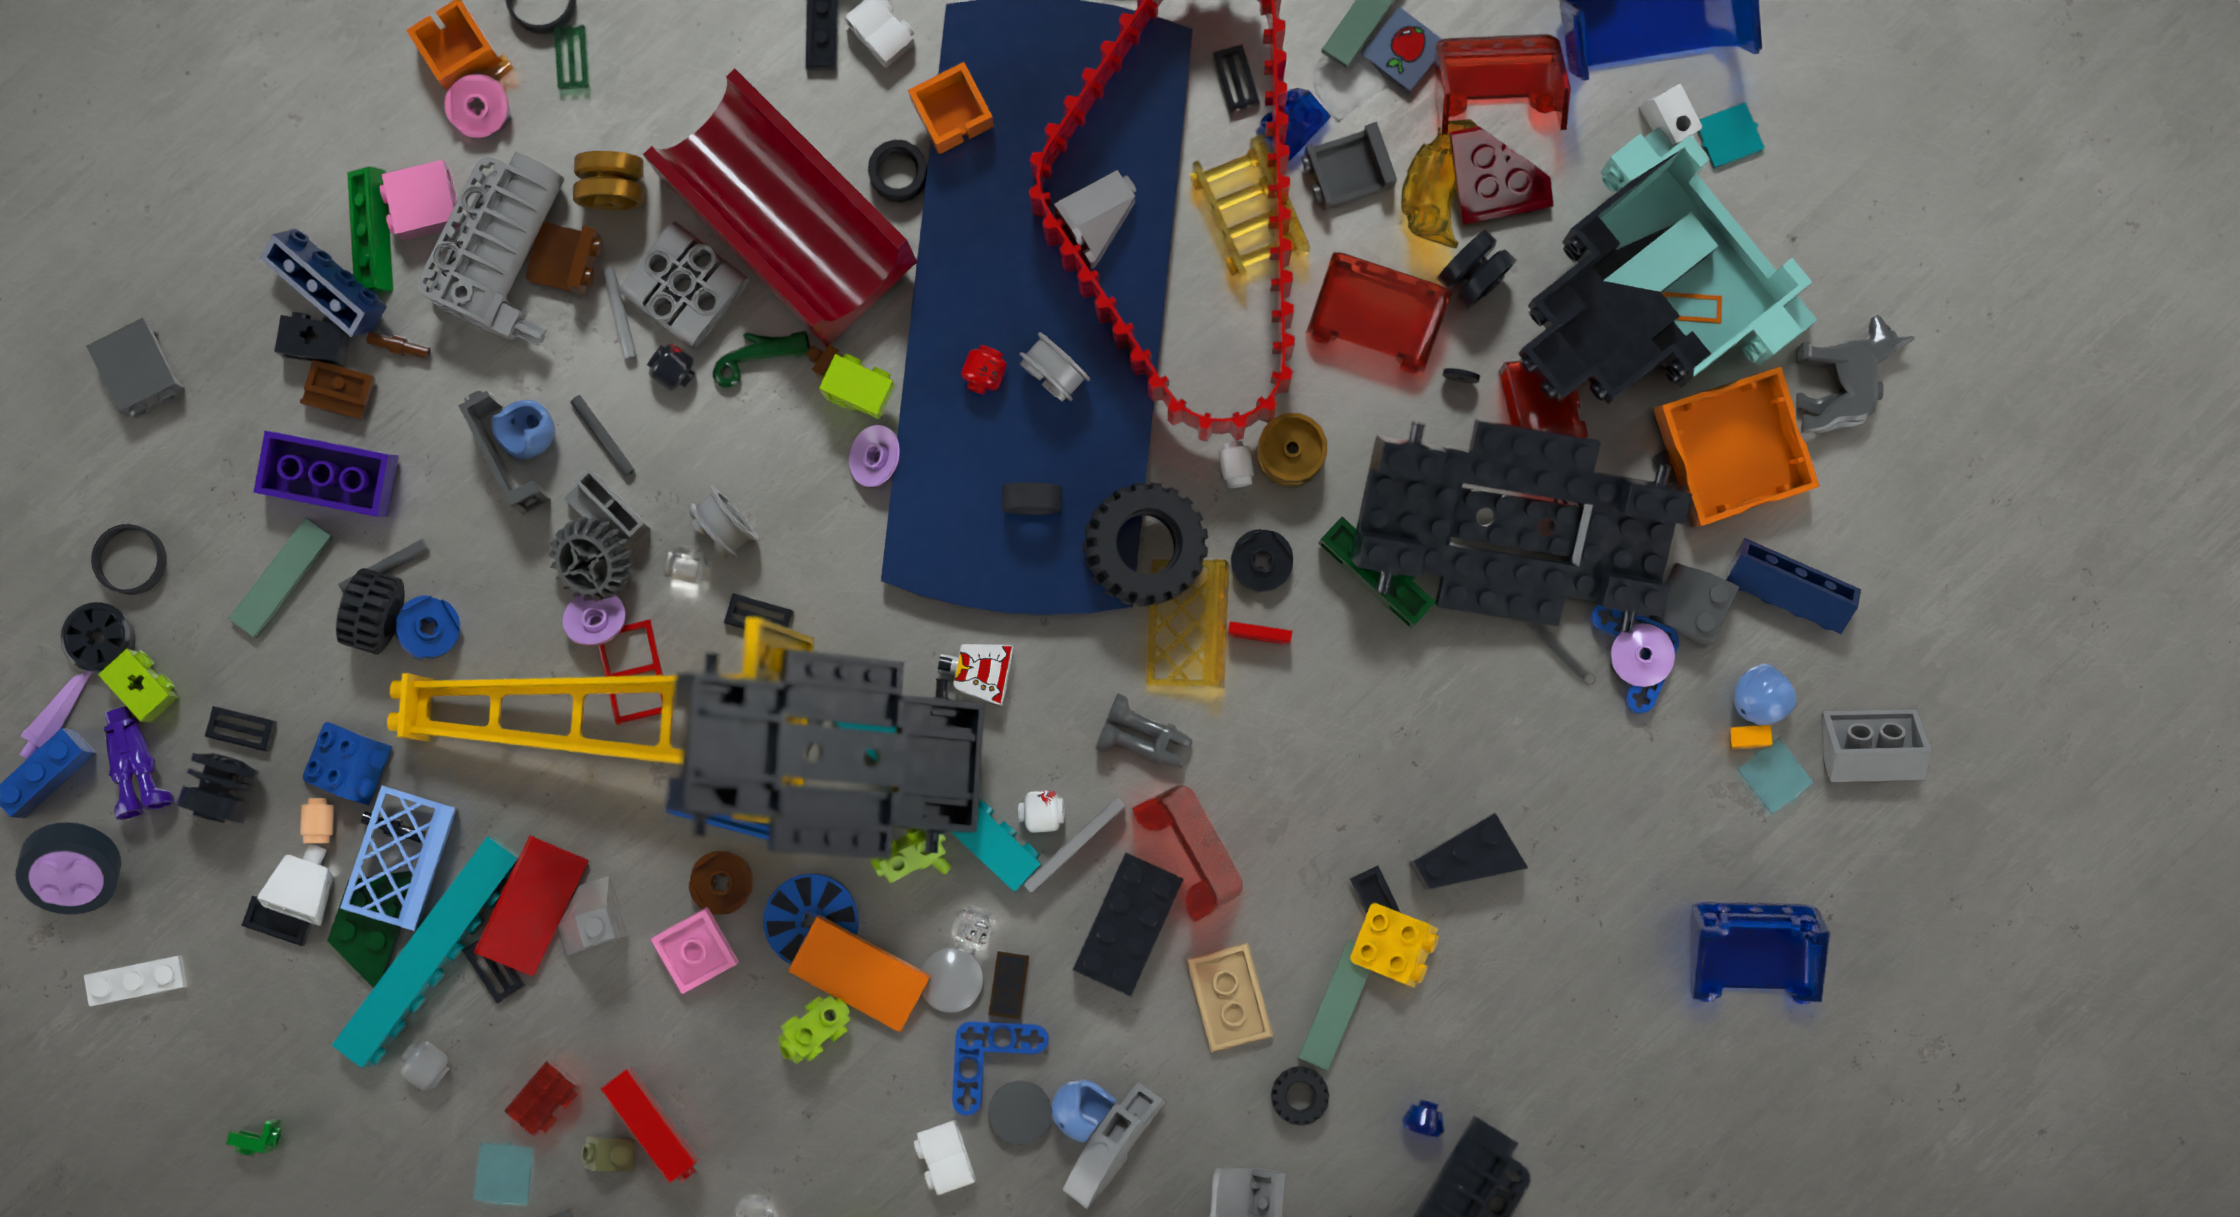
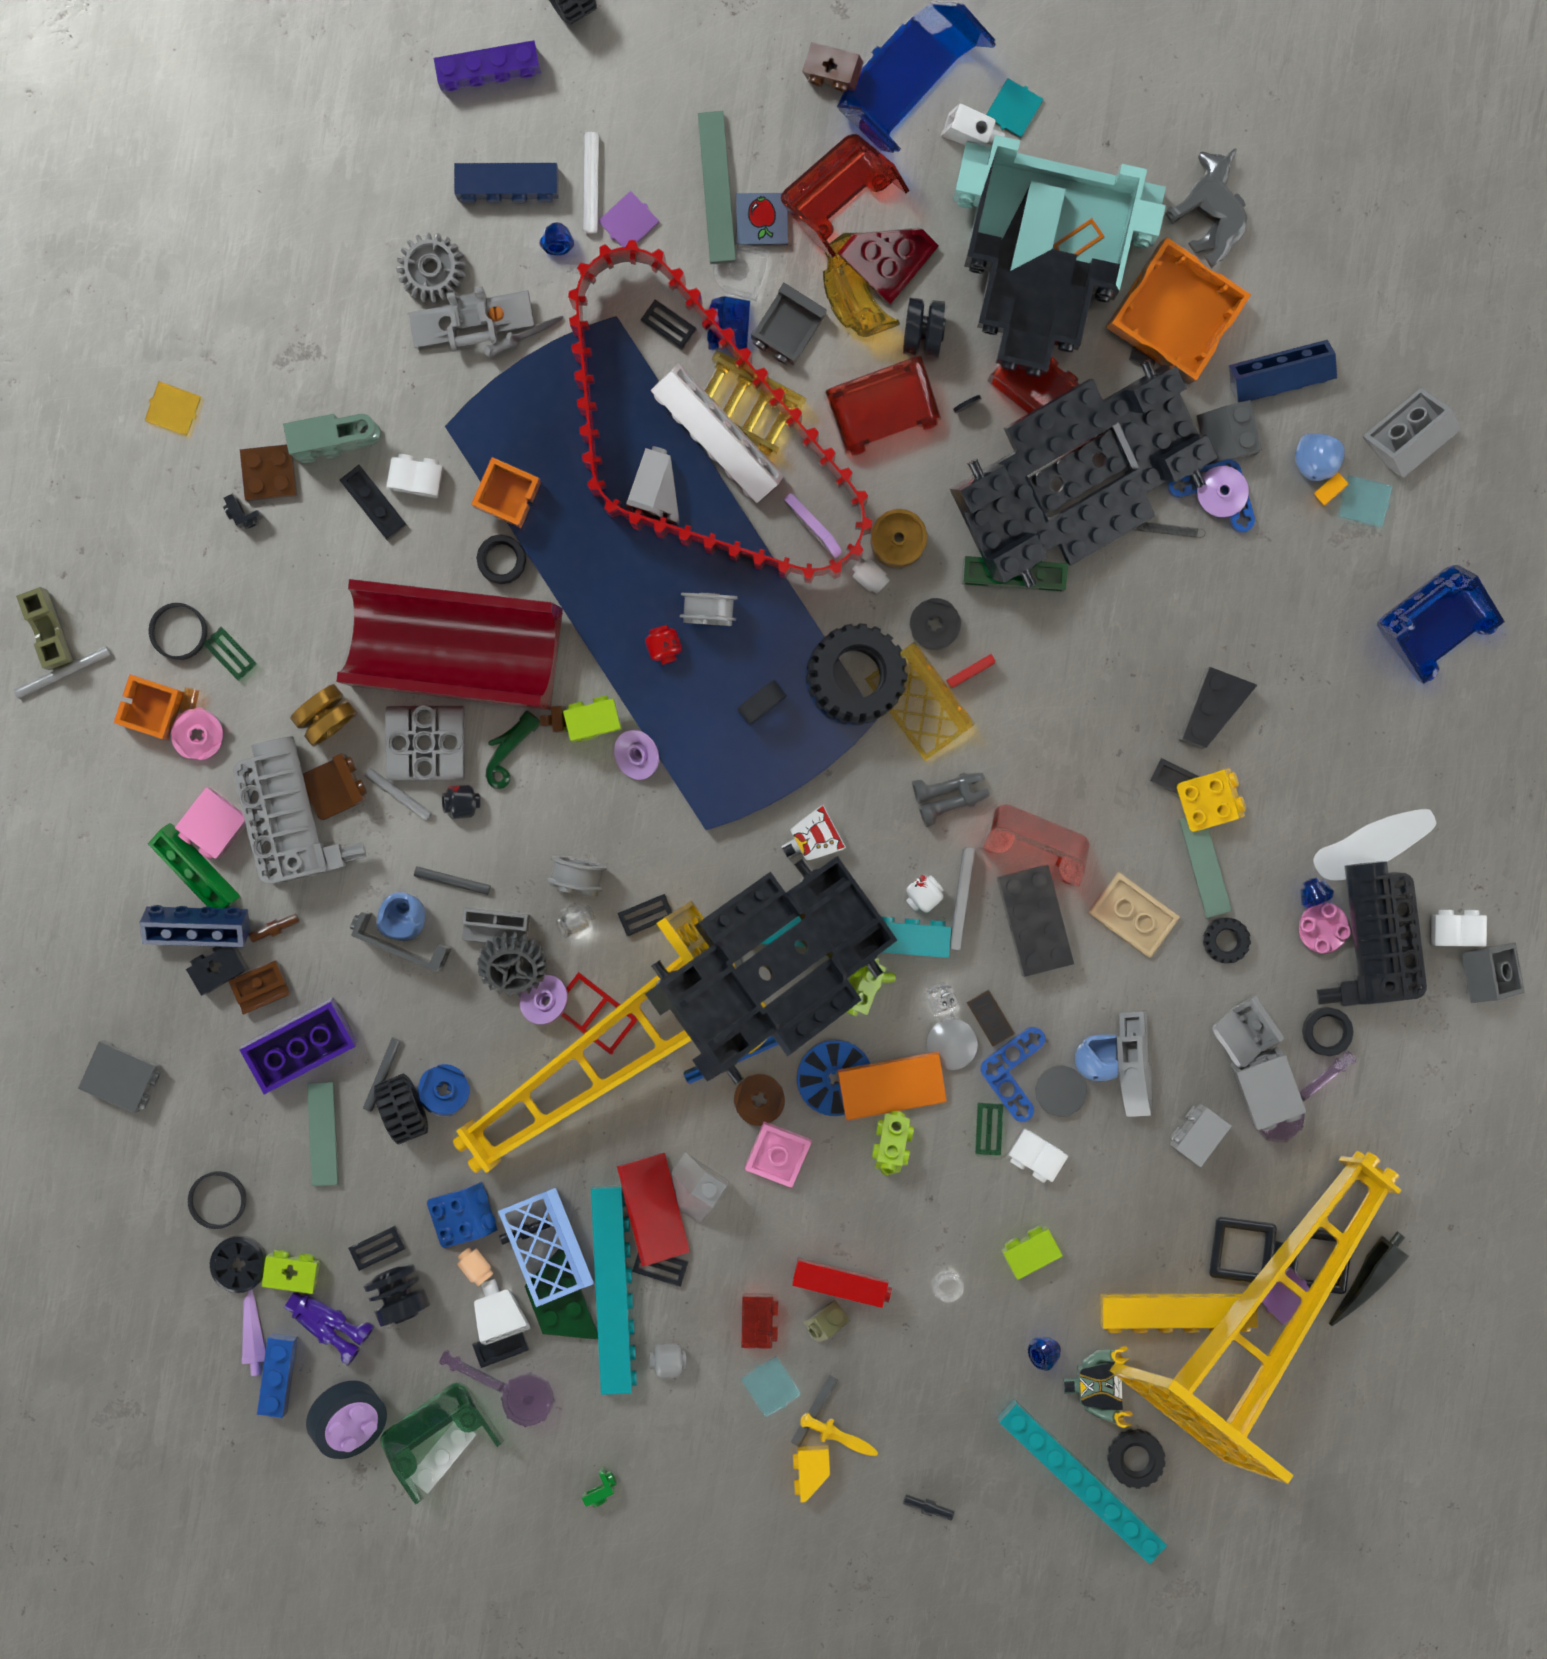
camera: 35 degrees left, 5 degrees up
none -> clear green windscreen [380,1382,504,1505]
none -> clear purple piece [439,1350,555,1427]
none -> white brick [651,363,784,503]
none -> lavender tile [783,493,842,558]
none -> clear green tile [975,1102,1003,1155]
none -> bright pink dish [1299,902,1350,953]
none -> white sticker [1313,809,1436,881]

